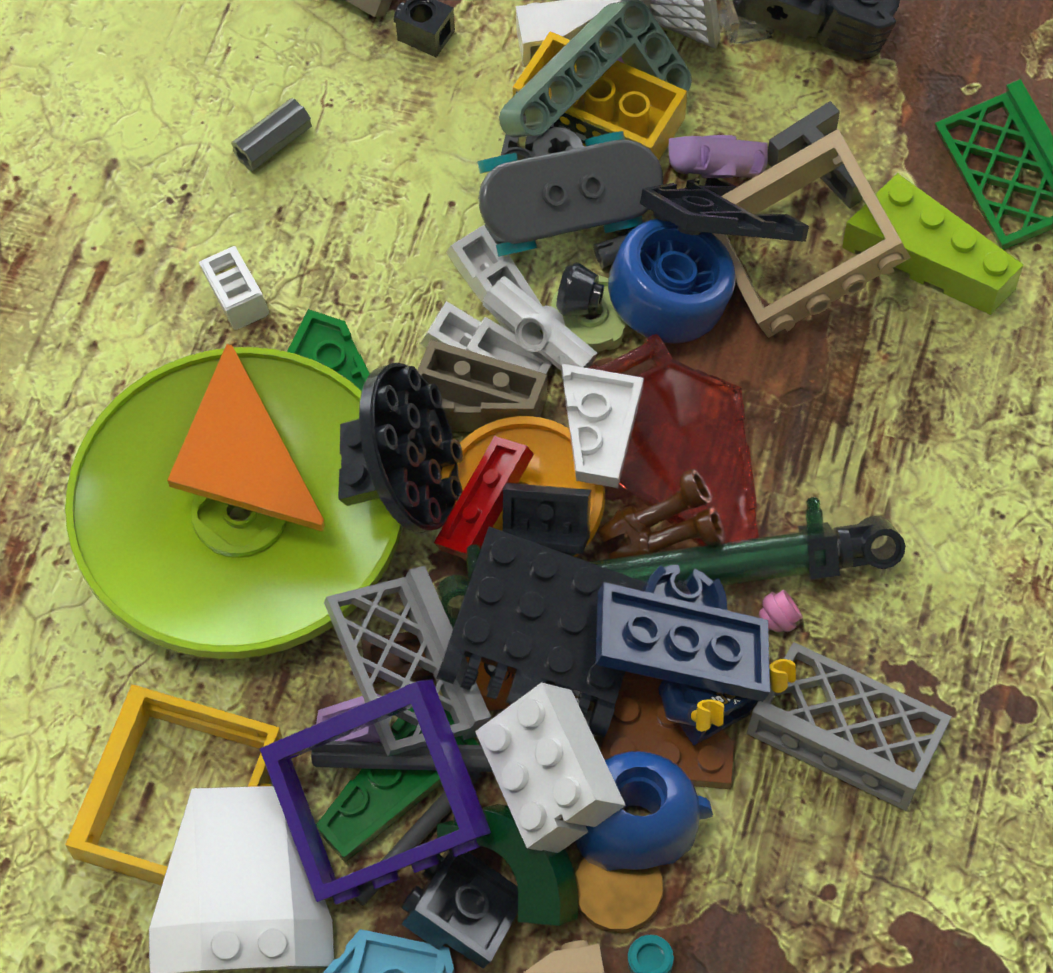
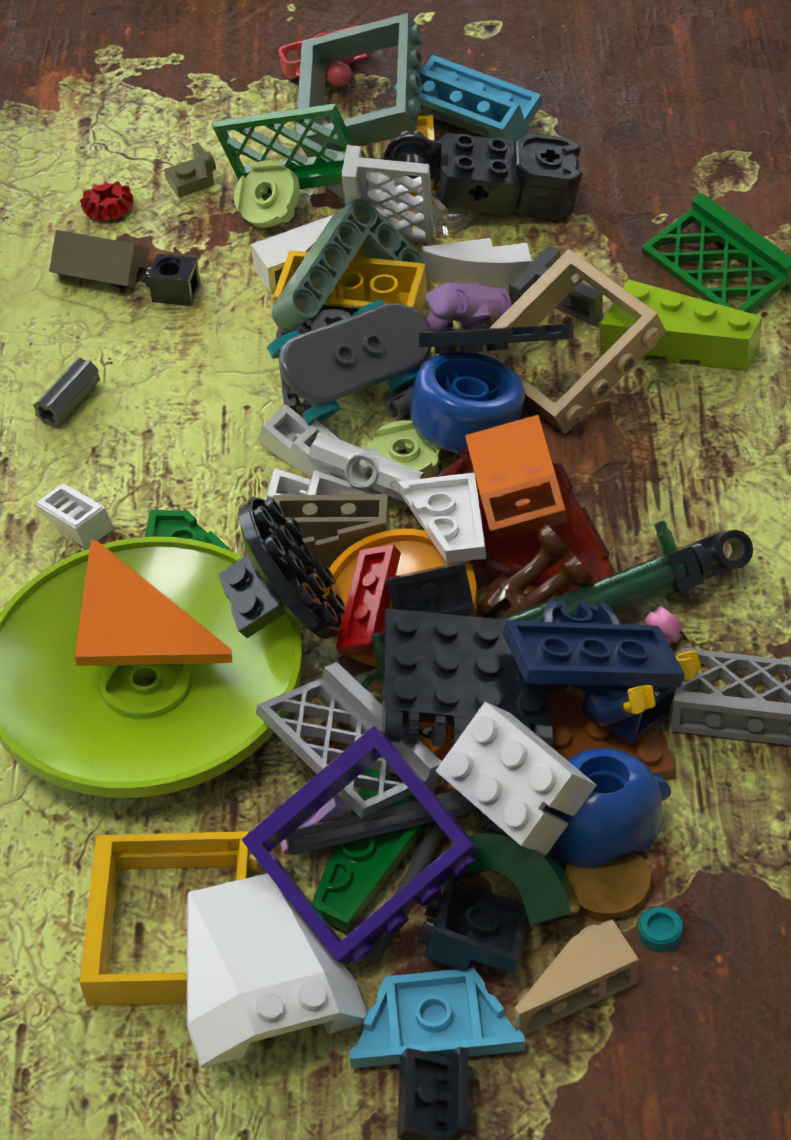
camera: 15 degrees left, 15 degrees down
black cone [556,262,604,317] -> none
none -> white slope [422,238,531,289]
none -> orange slope [465,415,568,543]

